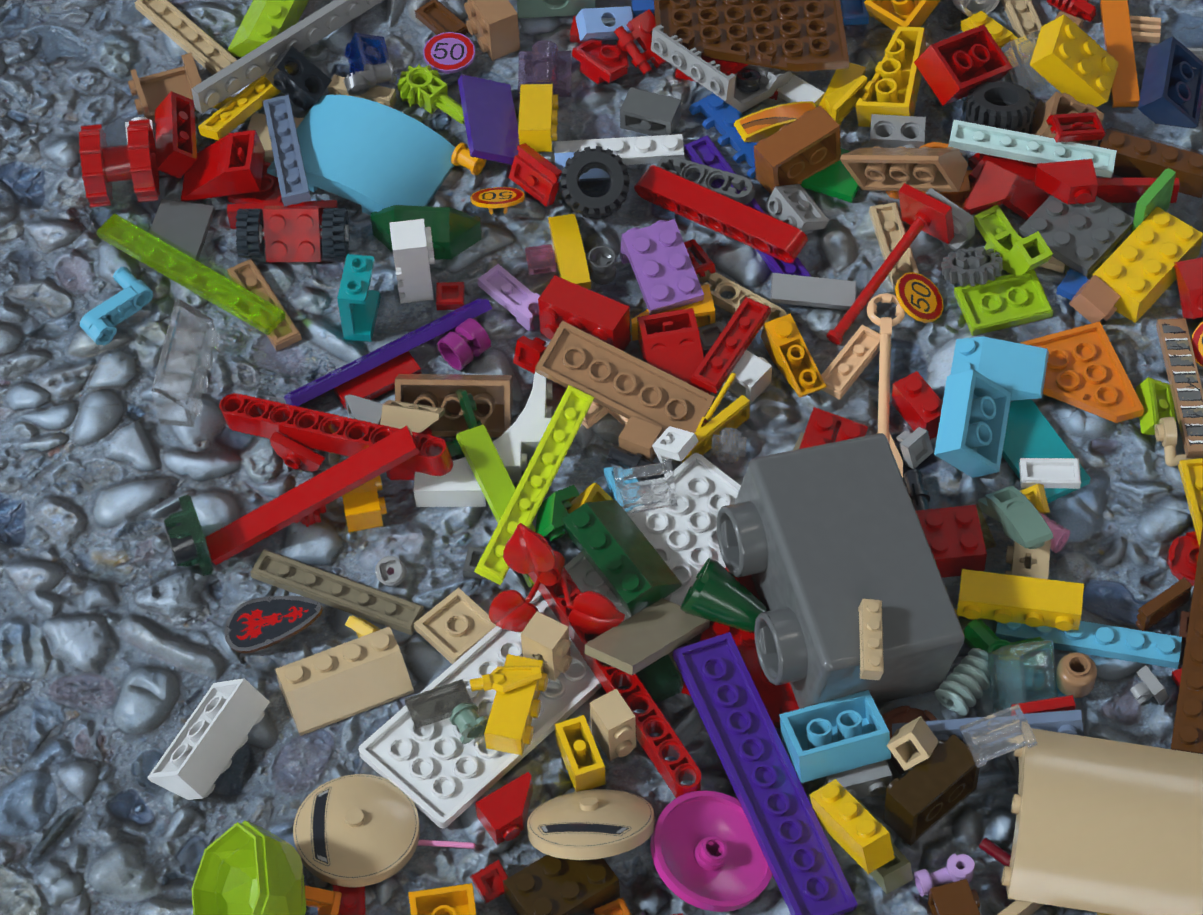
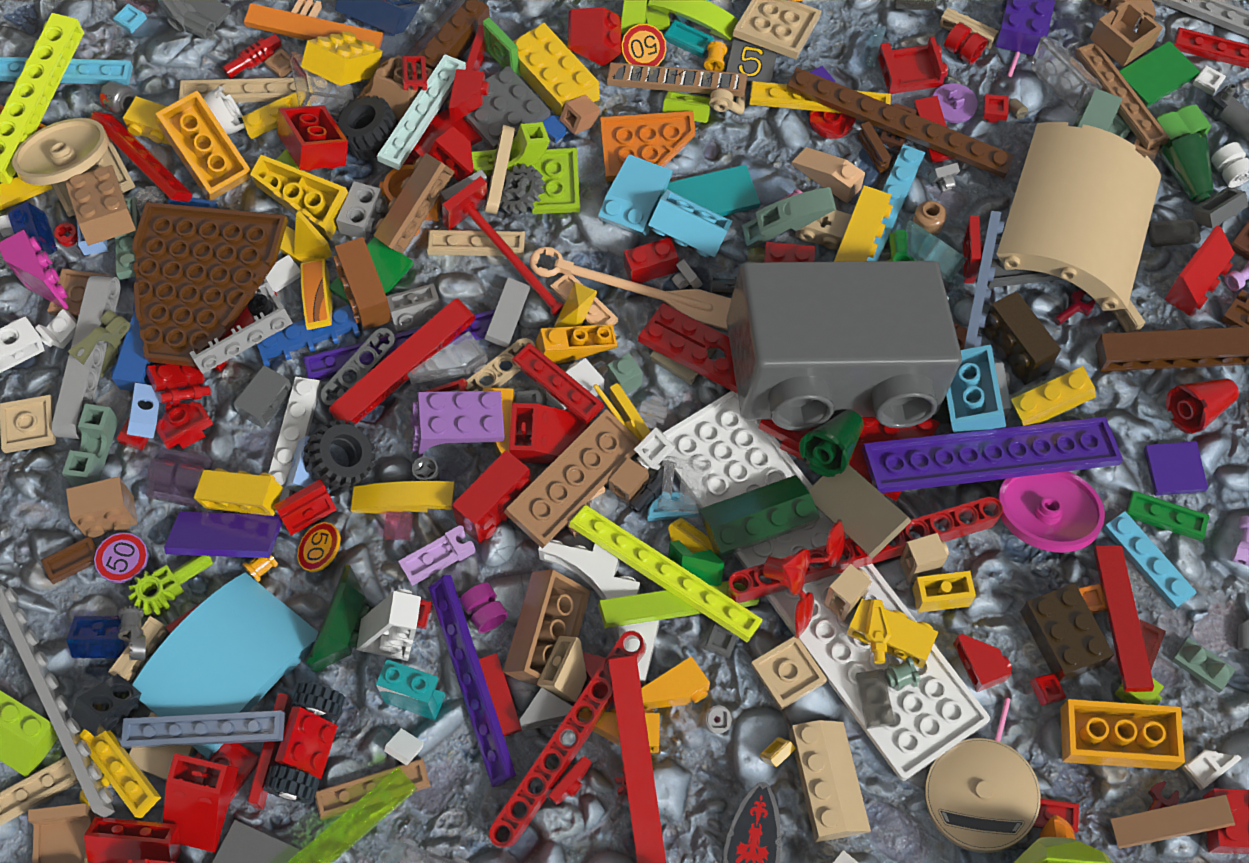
camera: 80 degrees left, 10 degrees up
dark tan tile [250,549,425,635] -> none
dark green bracket [446,389,482,459] -> none
red tile [513,335,547,374] -> none
tan dish [527,789,655,860] -> none
tan piece [858,599,884,680] -> none
tan brick [887,716,939,771] -> none
piece [895,272,944,323] -> none
lavender leg [913,853,975,897] -> none
clear plate [959,705,1037,768] -> none
white tile [1019,458,1081,489] -> none
yellow tile [1020,484,1050,514] -> none
none -> white tile [384,728,424,766]
none -> clear slope [407,331,488,384]
none -> tan beam [484,125,515,215]
none -> yellow slope [554,282,597,328]
none -> sand green brick [607,353,643,394]
none -> light orange slope [641,656,710,709]
none -> light nougat slope [791,147,865,204]

